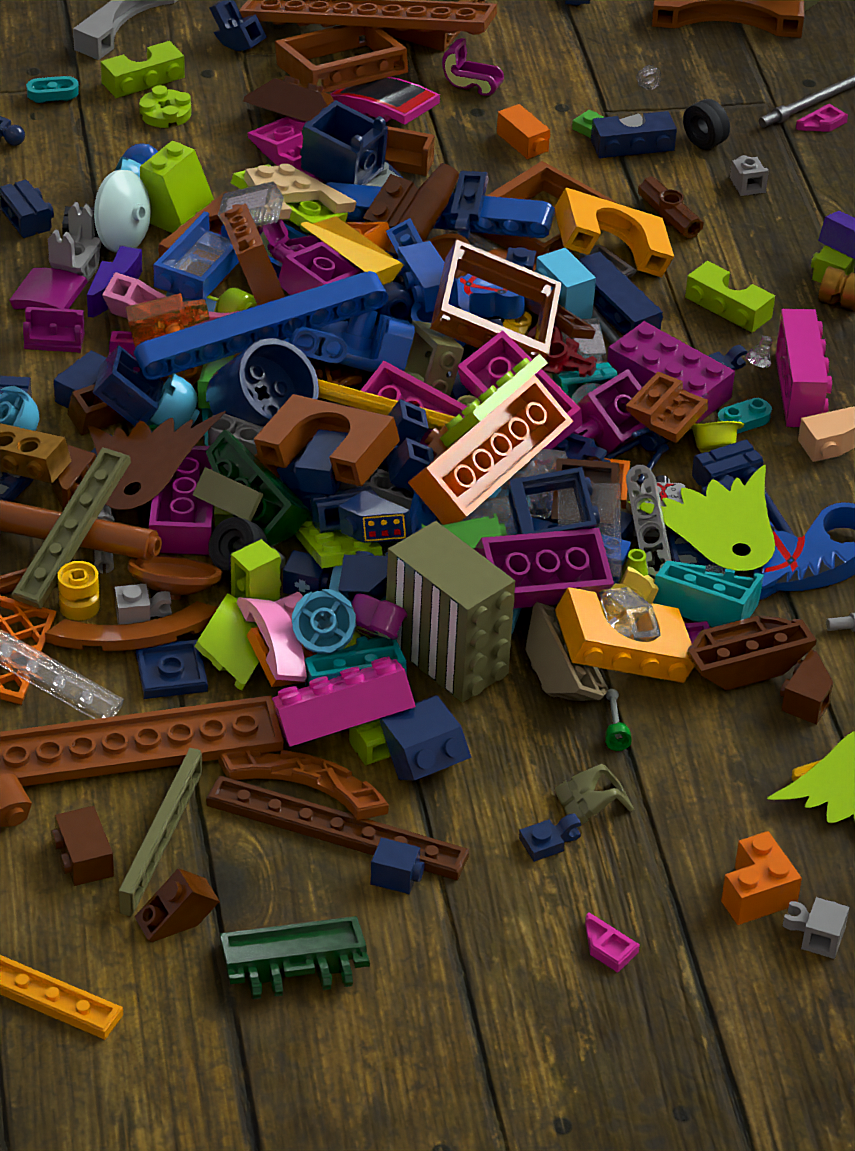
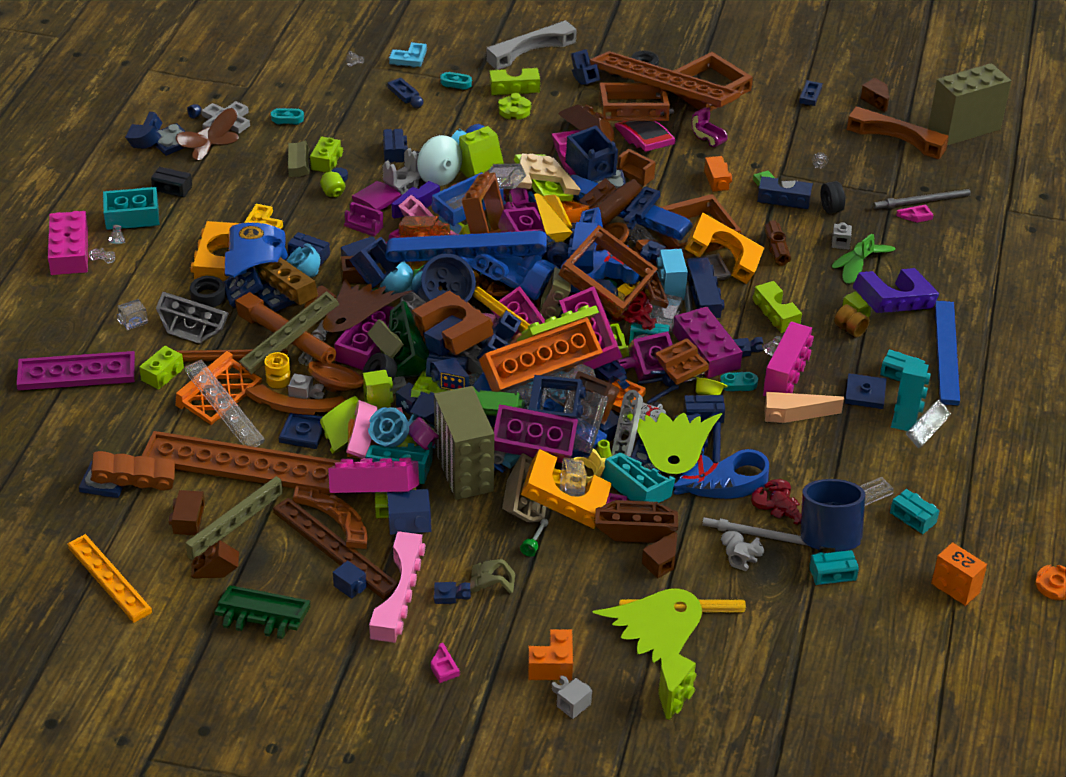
camera: 25 degrees right, 0 degrees up
none -> bright pink arch [370,531,425,643]
none -> bright green piece [832,234,895,284]

